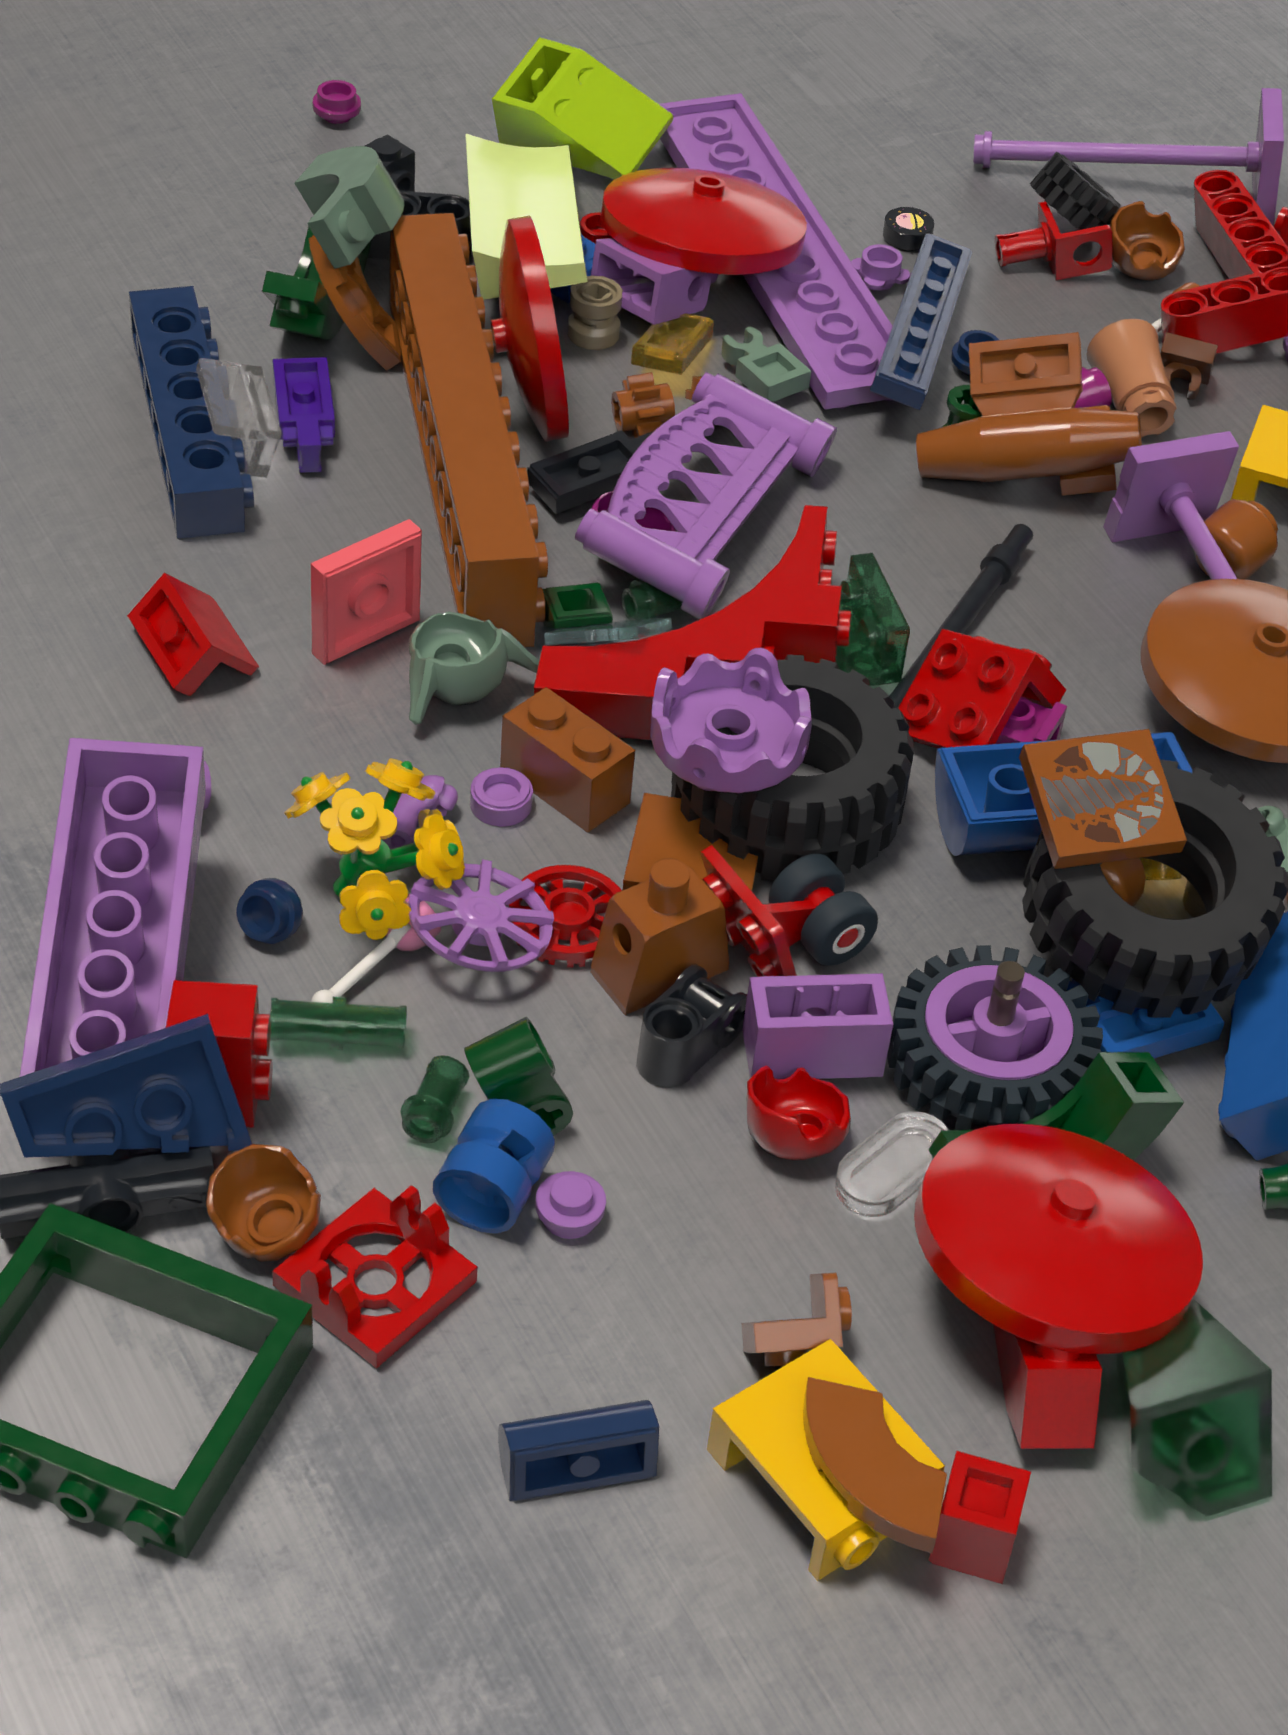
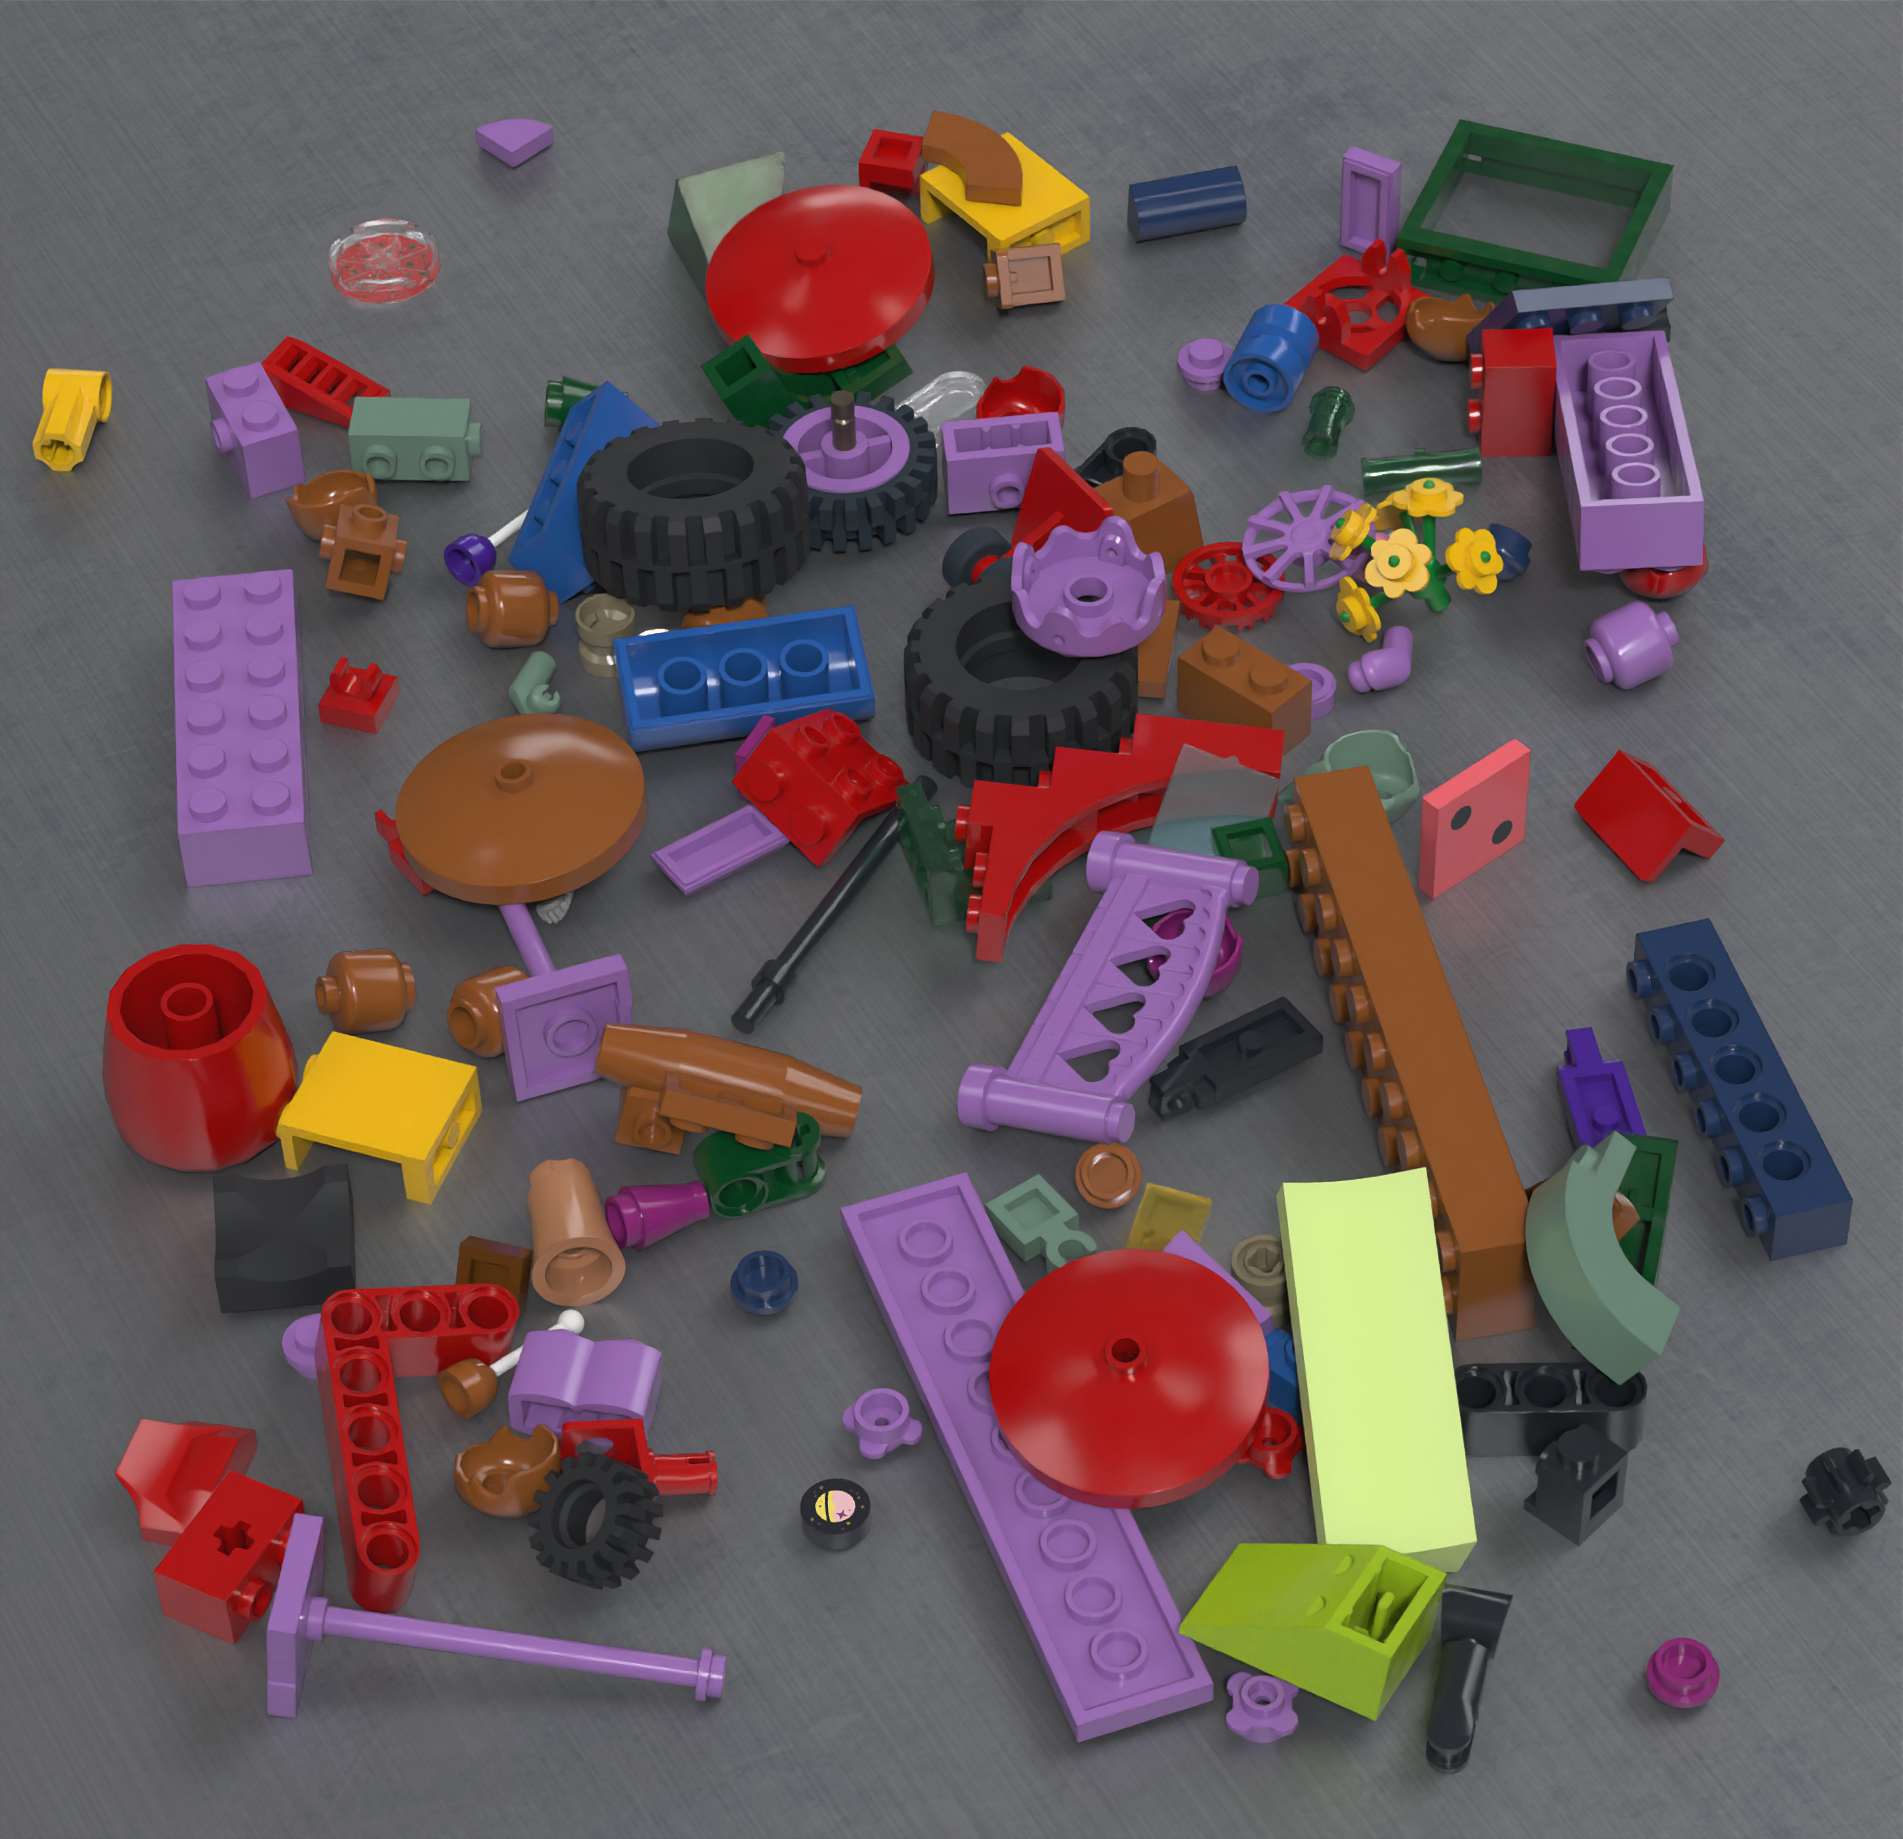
camera: 175 degrees left, 0 degrees up
clear panel [196,358,282,478] -> none
dark green piece [464,1017,573,1136] -> none
red dish [491,215,569,441] -> none
dark orange gear [611,372,675,438] -> none
tile [870,233,973,410] -> none
dark orange tile [1019,729,1187,869] -> none
none -> medium lavender brick [508,1329,663,1447]
none -> medium lavender tile [650,803,790,898]
none -> medium lavender tile [1340,145,1402,262]
none -> black piece [1426,1583,1513,1774]
none -> black gear [1799,1447,1892,1536]

